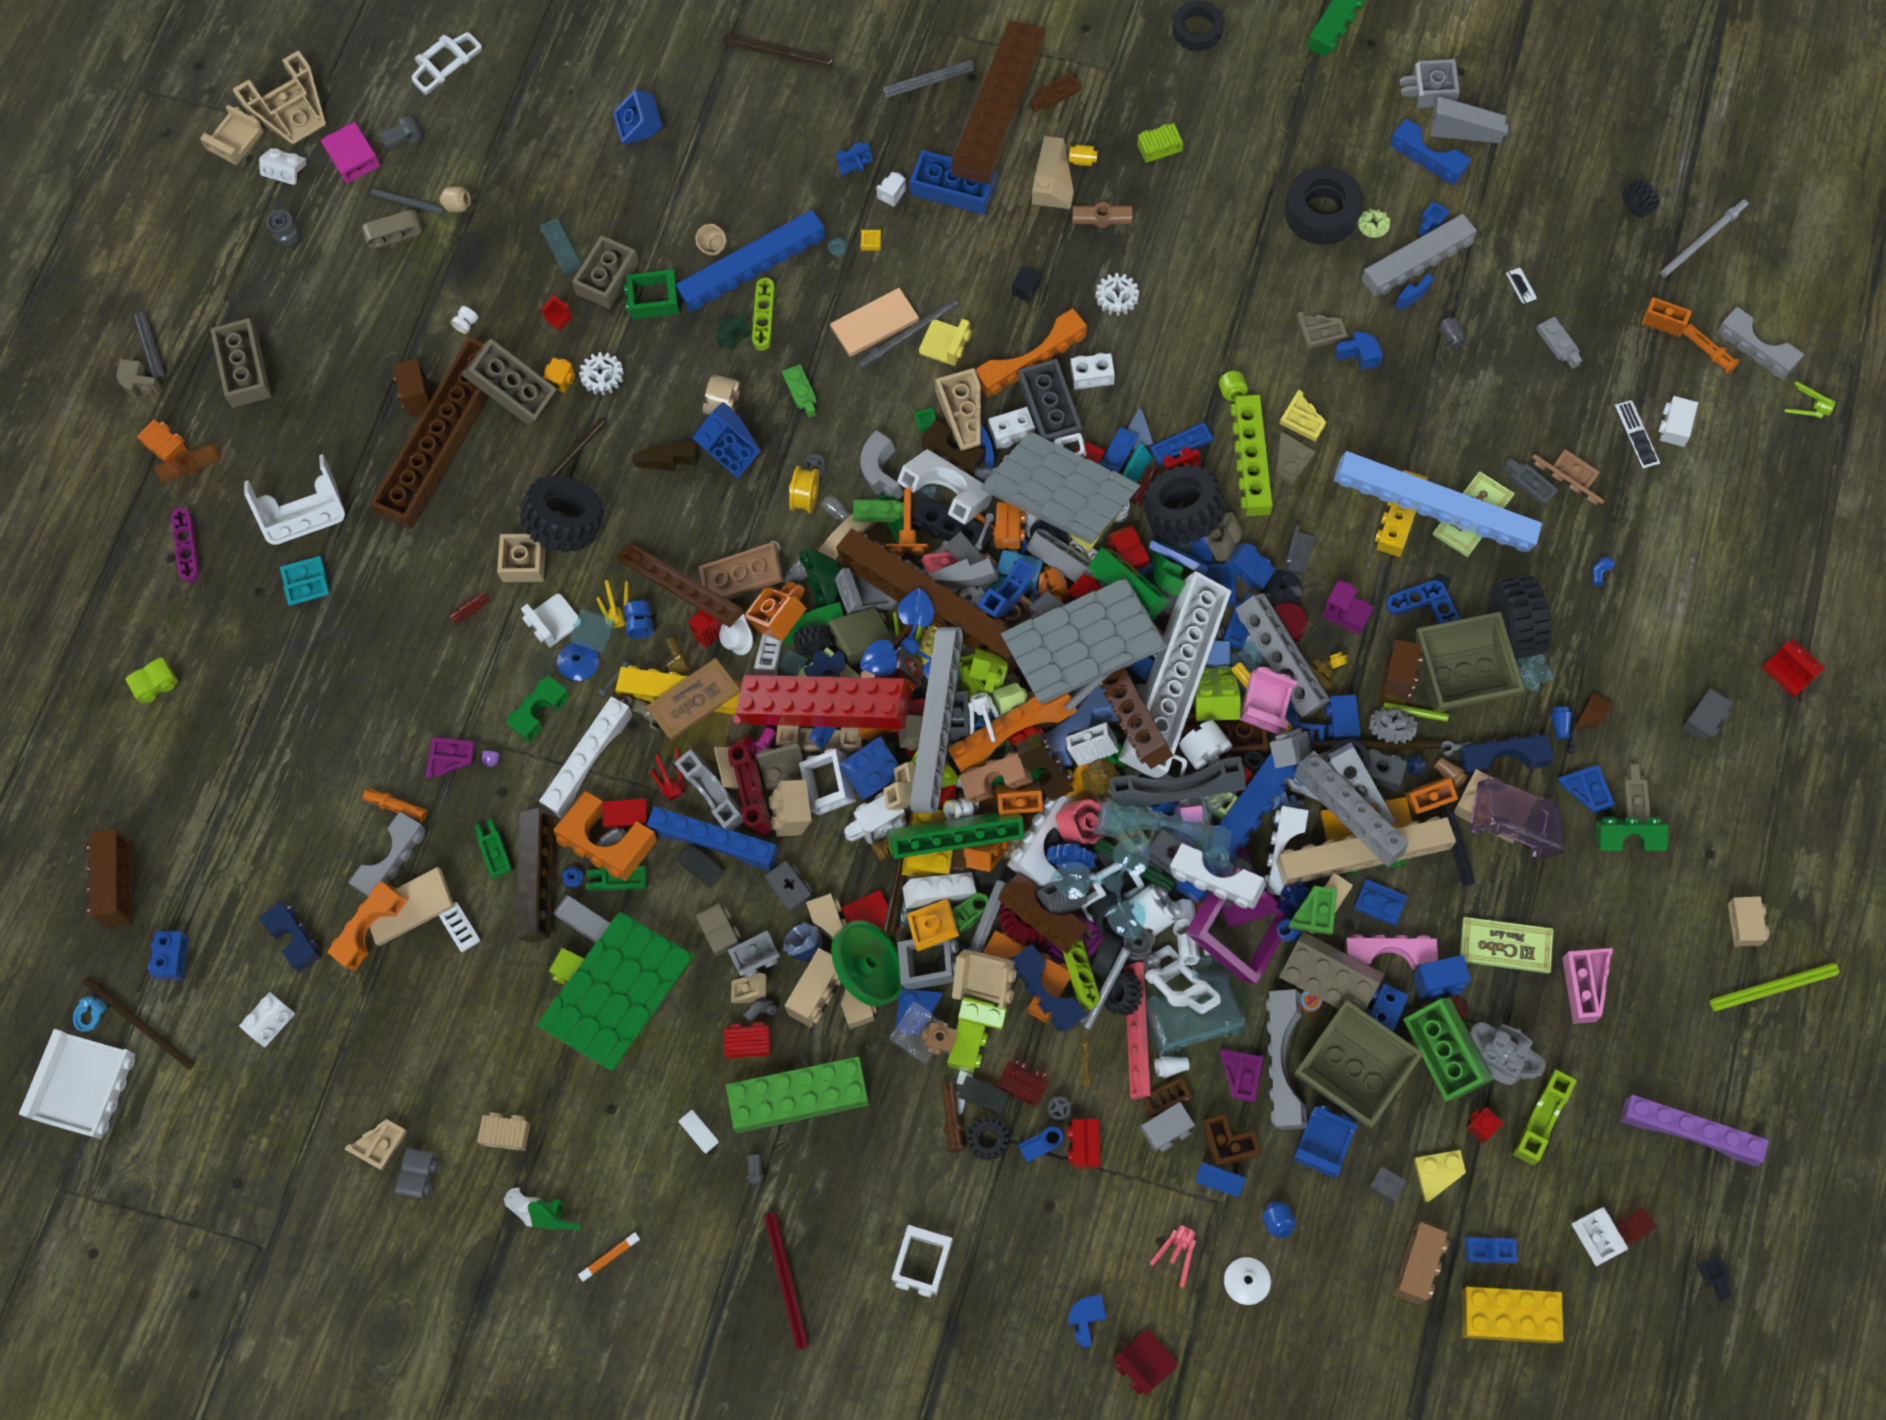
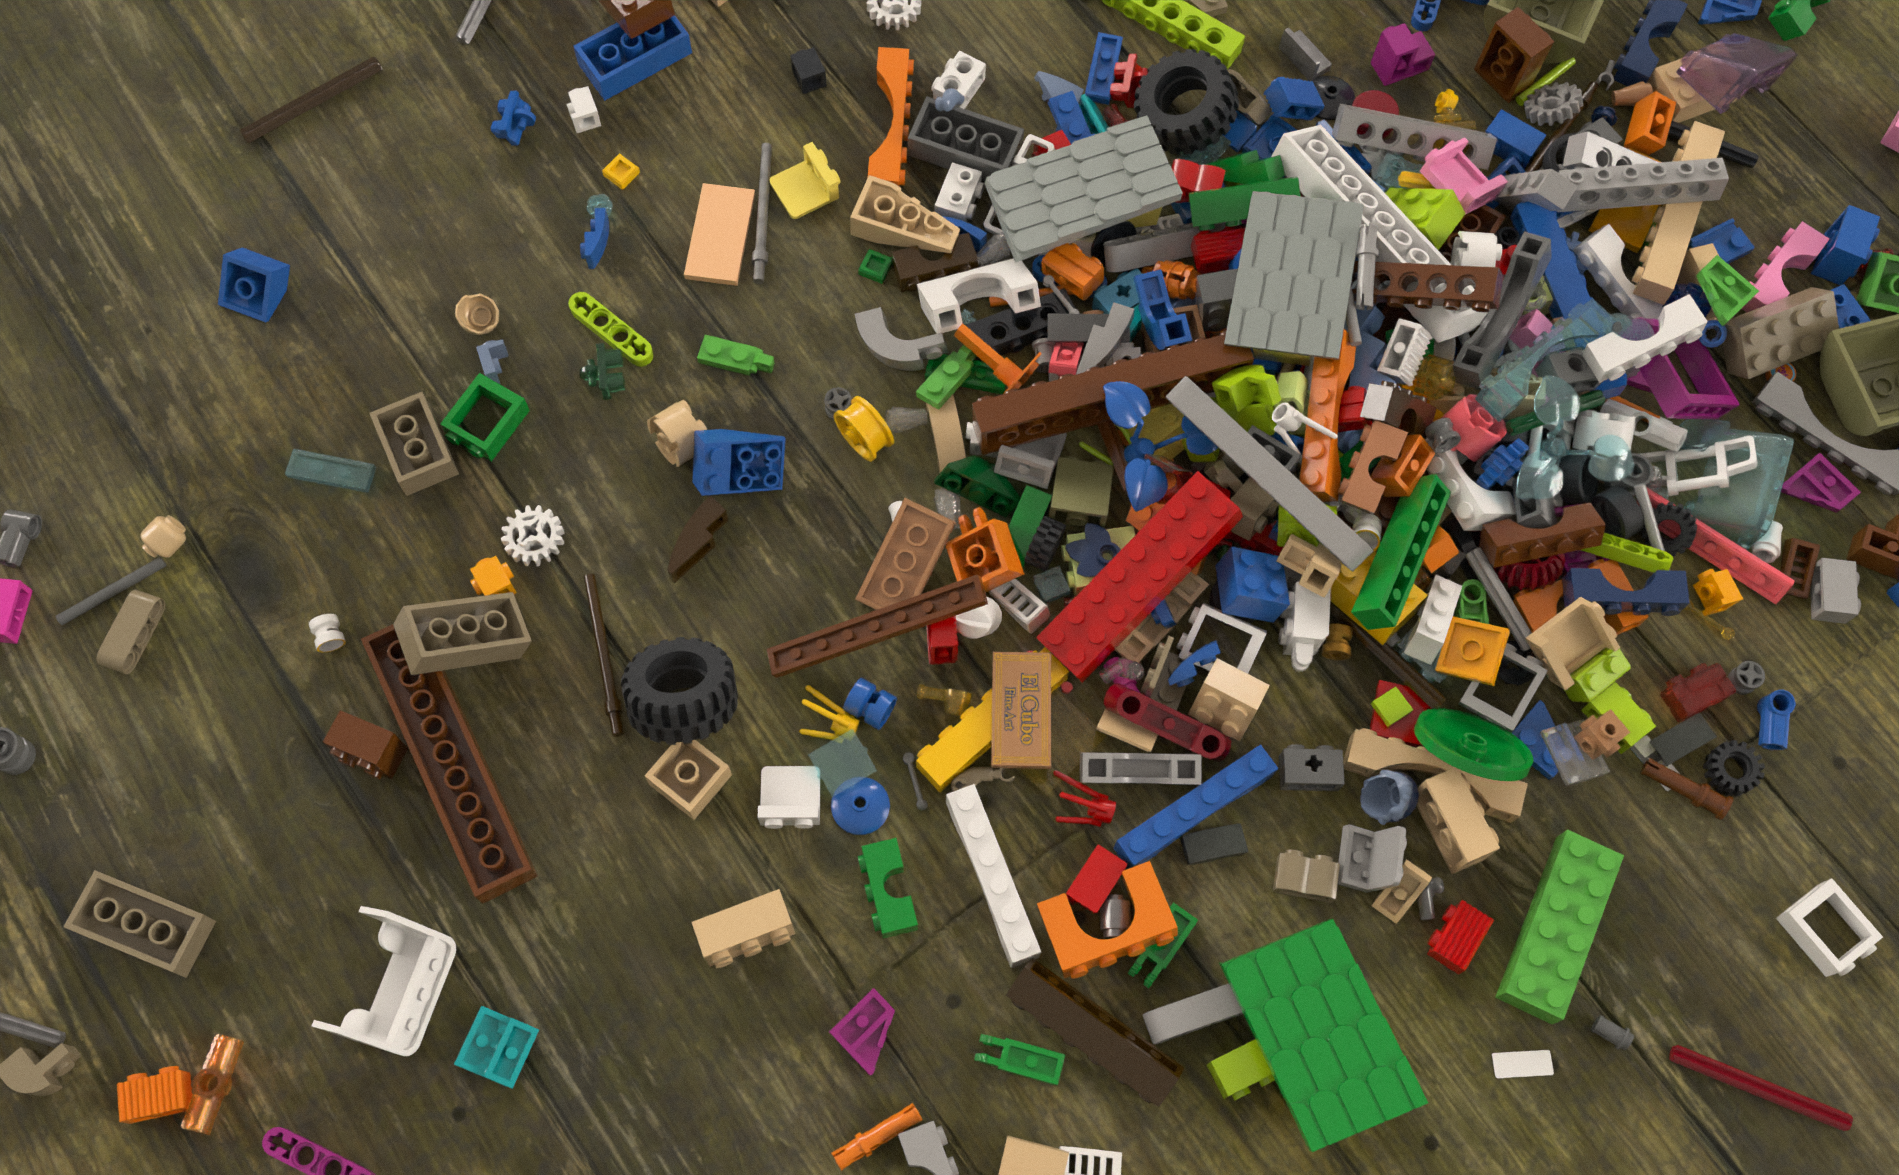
camera: 60 degrees left, 0 degrees up
clear red pin [449,591,491,625] -> none
medium lavender hinge [482,751,500,767] -> none
red panel [541,295,573,331] -> none
blue plate [562,866,583,887] -> none
blue brick [675,210,826,312] -> none
red brick [1067,1119,1101,1169] -> none
blue tile [1149,538,1211,575] -> none
yellowish green tile [1460,917,1553,974] -> none
none -> sand blue bracket [476,340,509,384]
none -> blue slope [580,208,609,269]
none -> tan brick [692,889,795,968]
none -> sand blue arm [935,88,964,112]
none -> clear arm [1099,658,1144,684]
none -> blue slope [1168,640,1220,687]
none -> light grey pin [1355,223,1379,310]
none -> lime tile [1371,687,1413,727]
none -> dark grey wheel [1425,418,1461,453]
none -> light orange brick [1693,569,1743,616]

